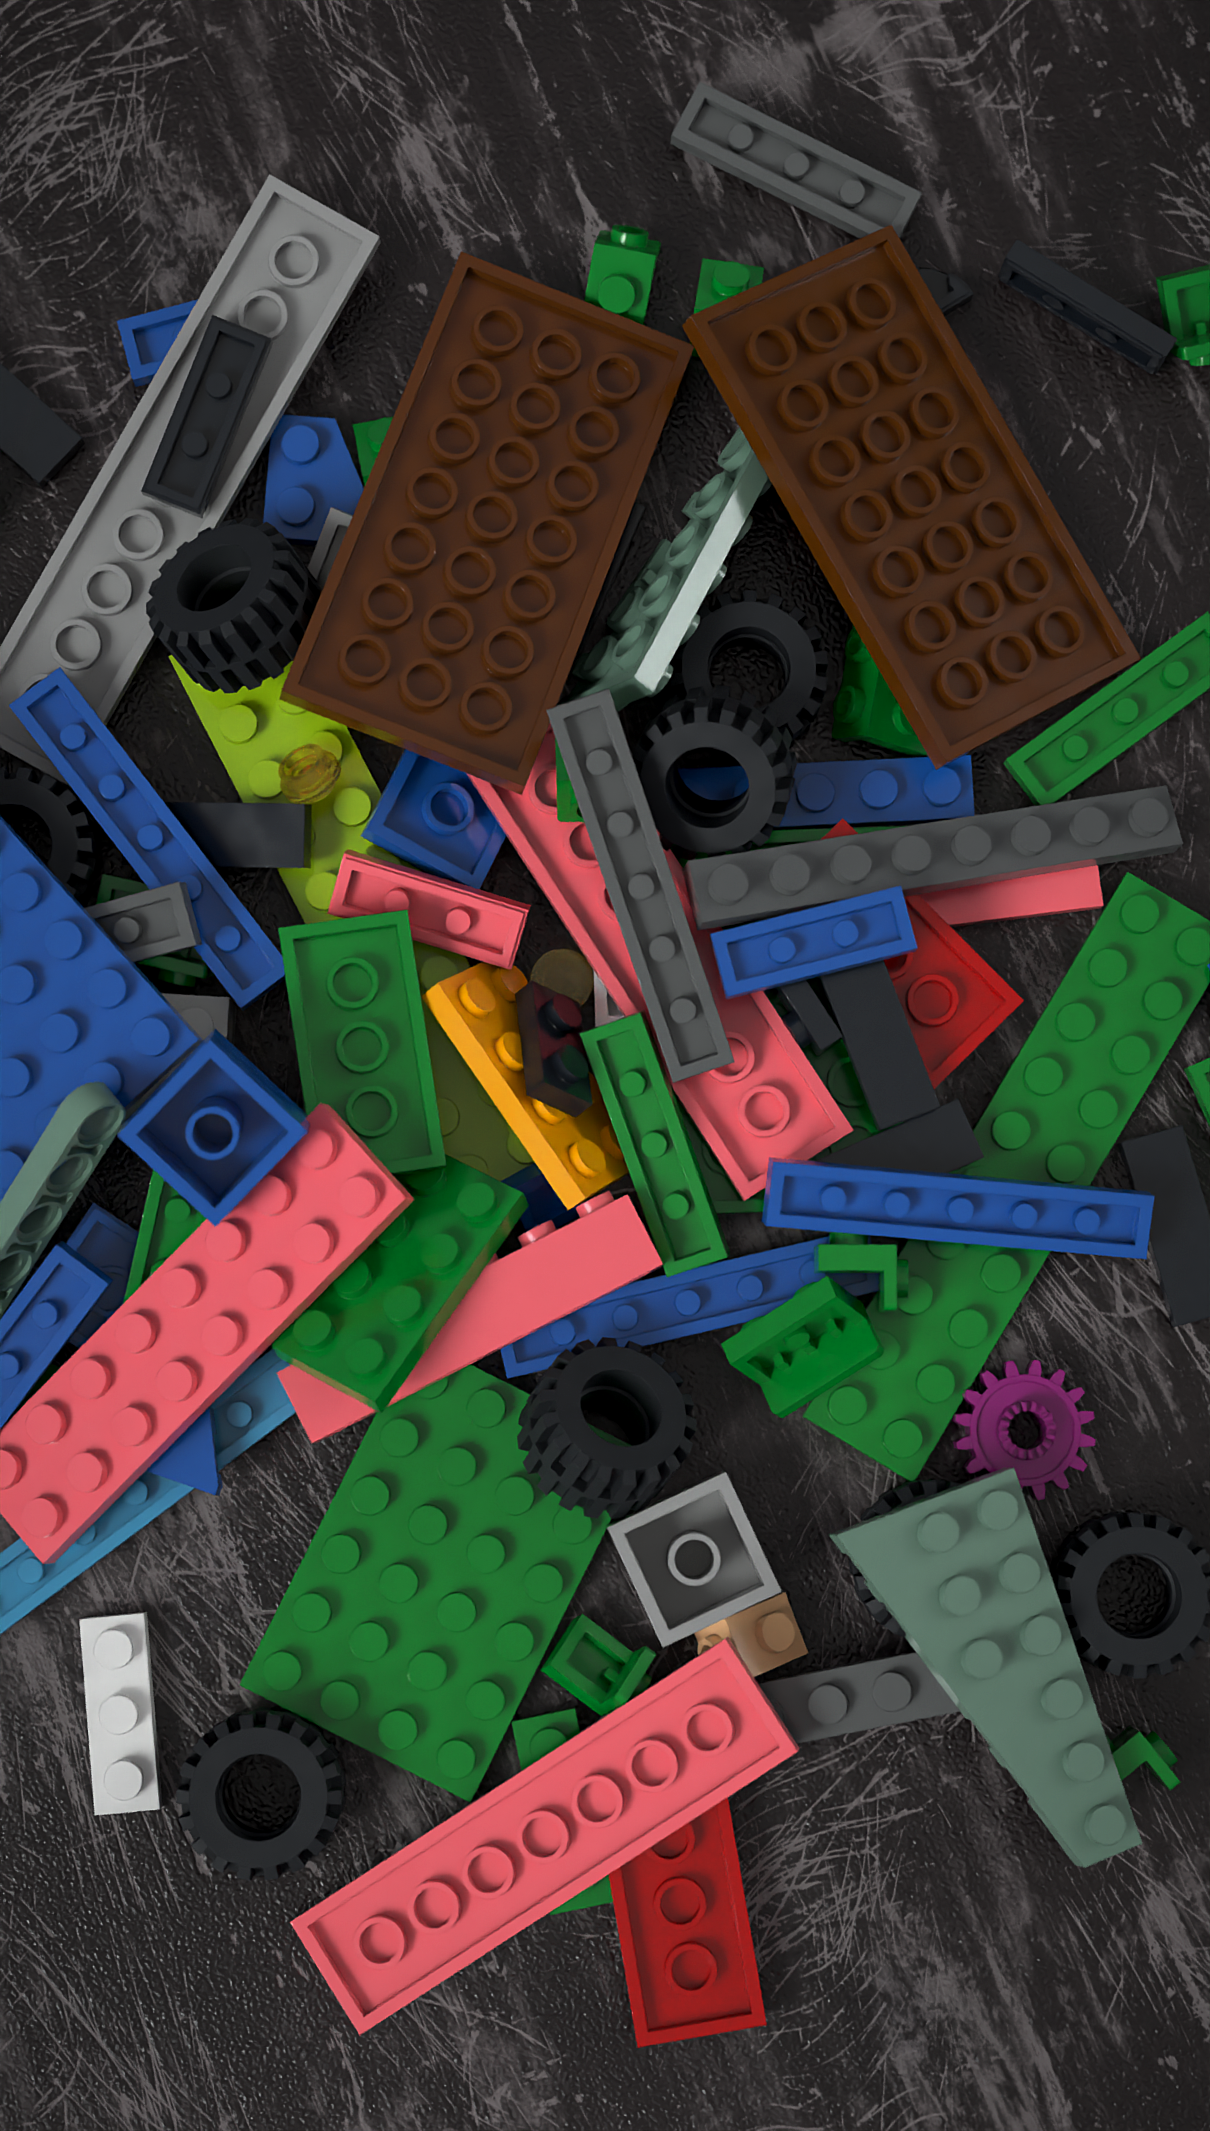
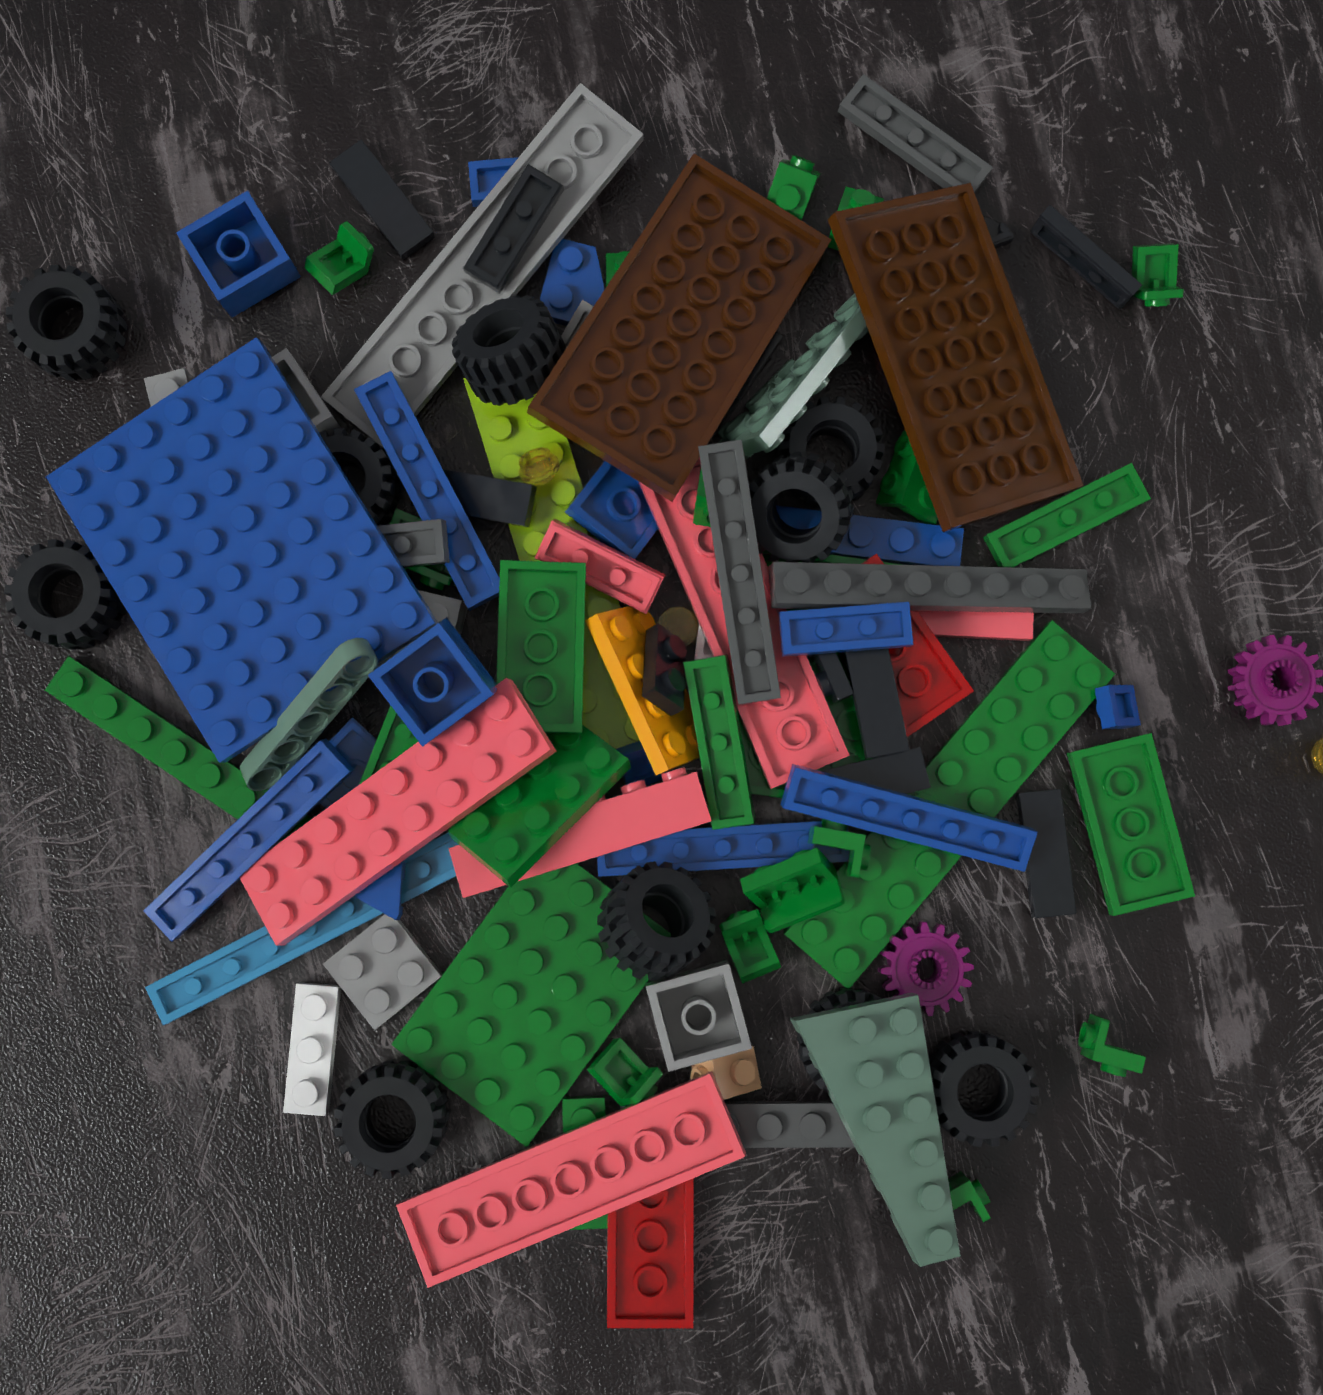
camera: 10 degrees right, 0 degrees up
none -> light grey plate [323,914,443,1031]
none -> green bracket [719,909,781,984]

